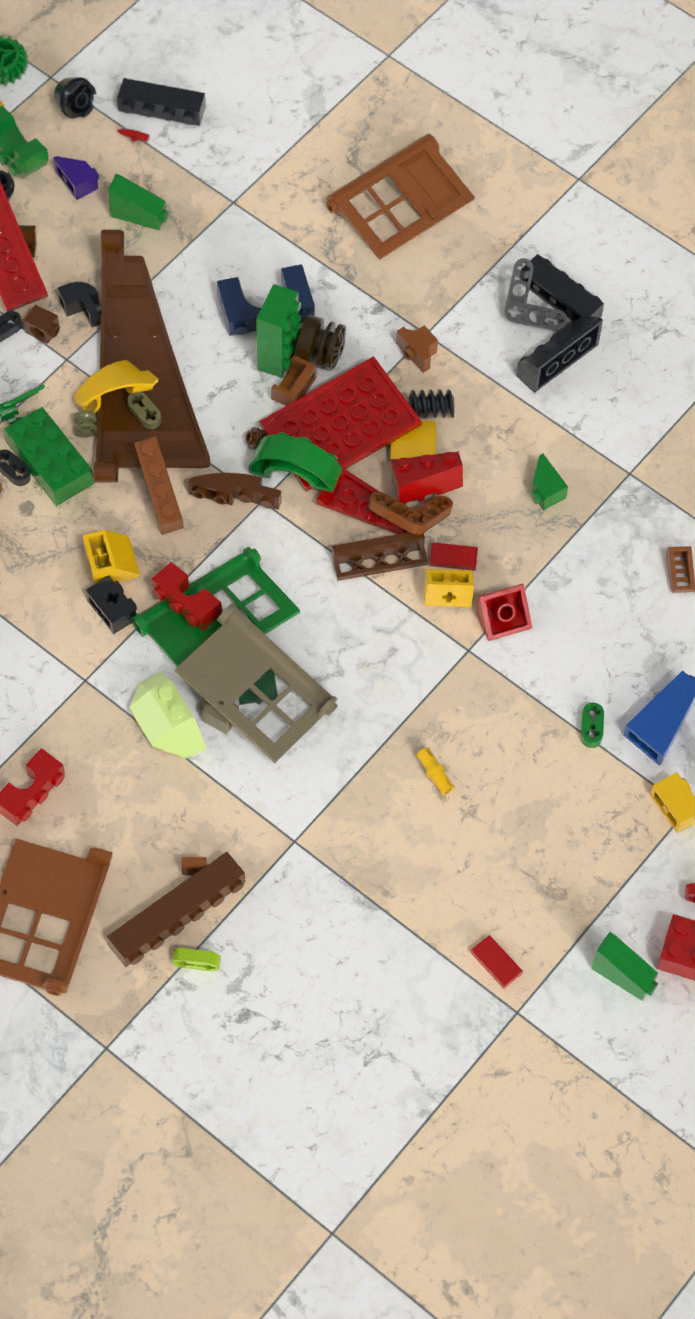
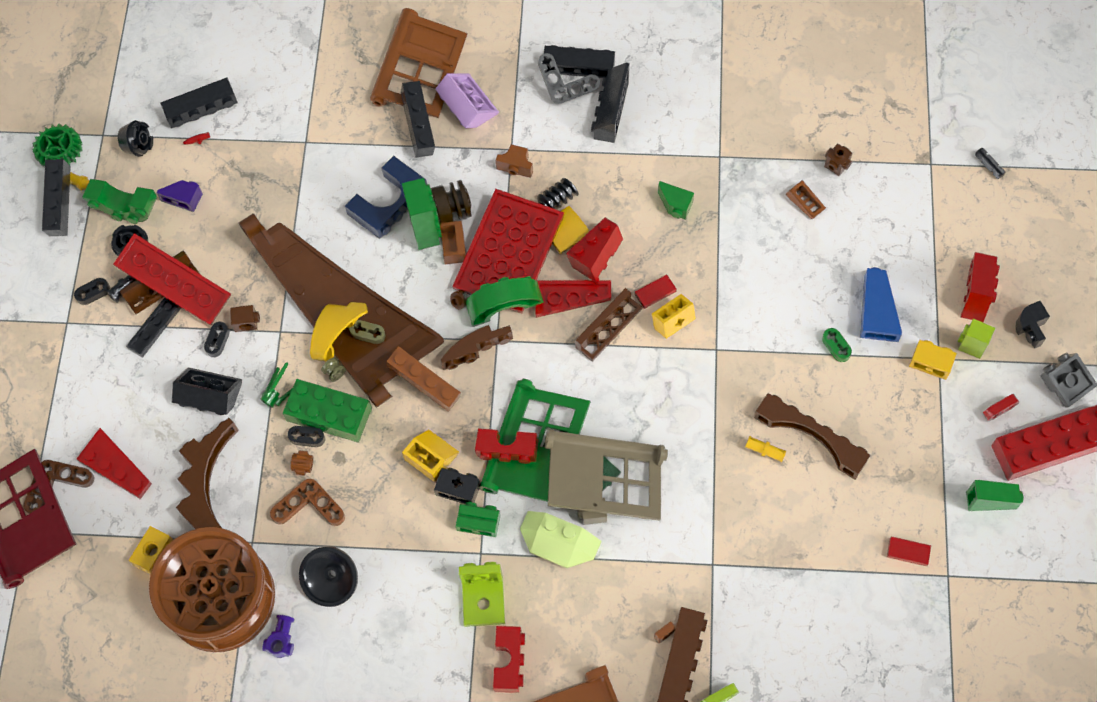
camera: 30 degrees left, 5 degrees up
black brick [57,282,101,327] -> none
green slope [108,174,169,231] -> none
dark orange beam [368,492,453,534] -> none
red slope [476,583,533,641] -> none
none -> black brick [400,81,435,158]
none -> lavender slope [436,73,499,128]
none -> green brick [456,502,500,537]
none -> lime bracket [459,562,505,627]
none -> reddish brown arch [754,393,870,480]

